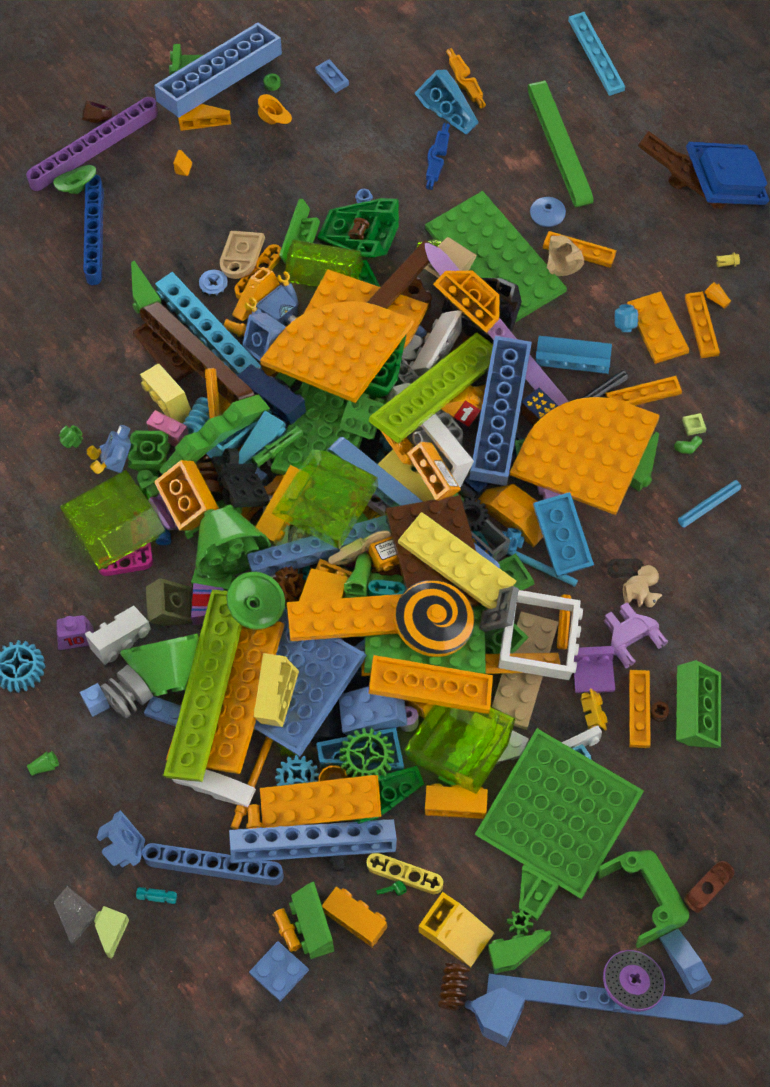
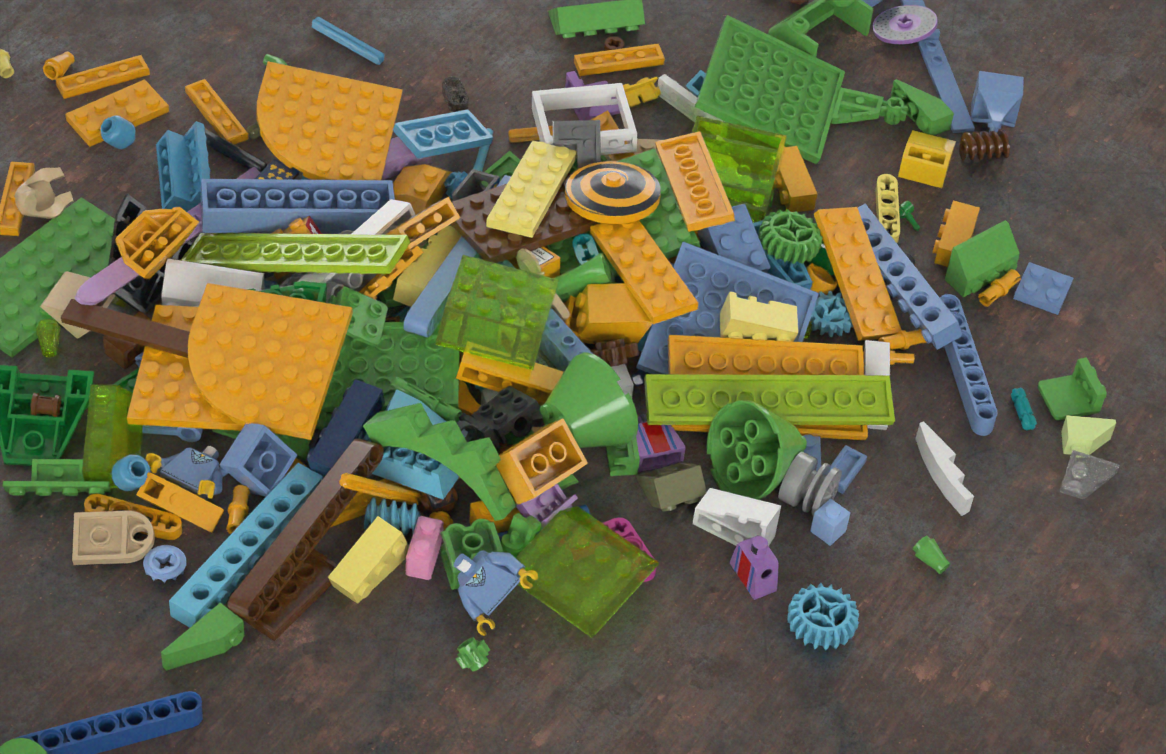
camera: 115 degrees left, 15 degrees down
medium blue panel [97,810,145,867] -> none
bright green dish [226,572,285,630] -> none
lavender connector [604,603,668,668] -> none
tan animal [623,565,662,608] -> none
yellowish green tile [682,413,706,436] -> none
none -> dark azure head [111,455,150,491]
none -> medium blue tile [830,445,867,494]
none -> white slope [916,421,974,516]
none -> bright green bracket [1038,357,1107,420]

